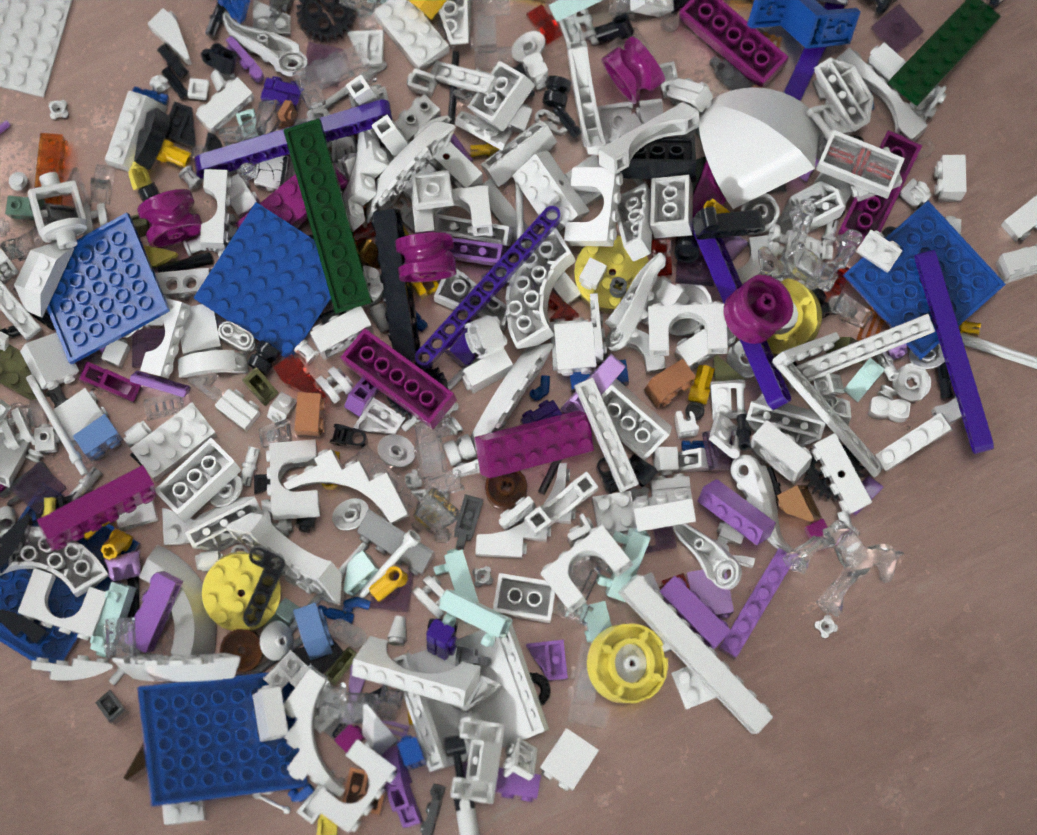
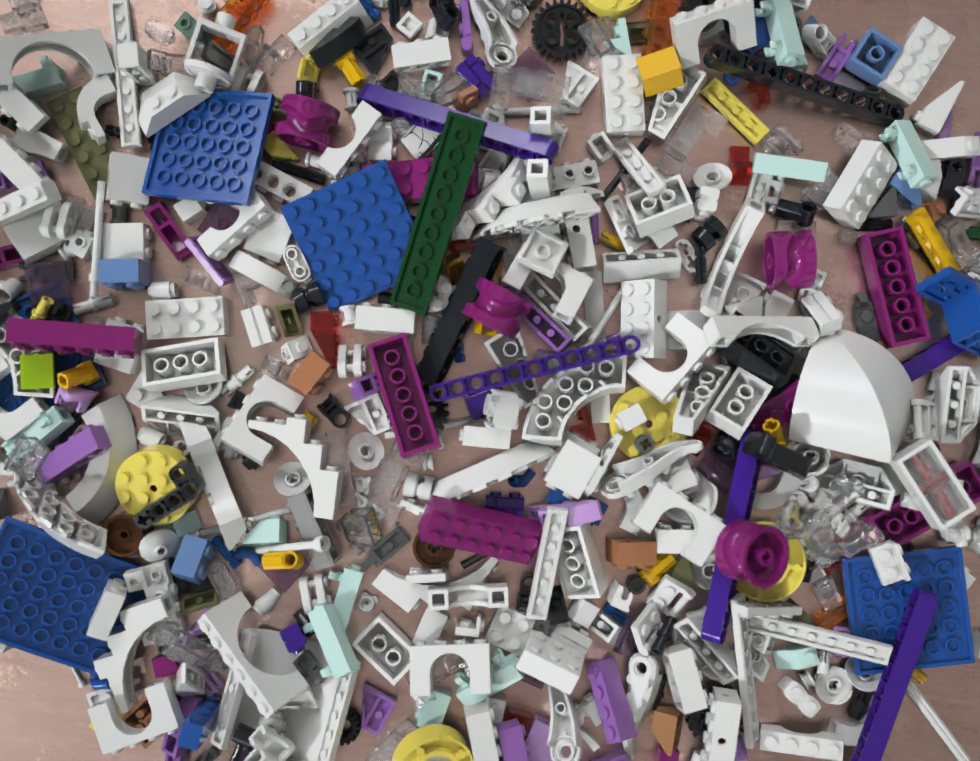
camera: 35 degrees right, 10 degrees up
none -> lime piece [20,352,56,391]
none -> white brick [411,604,451,645]

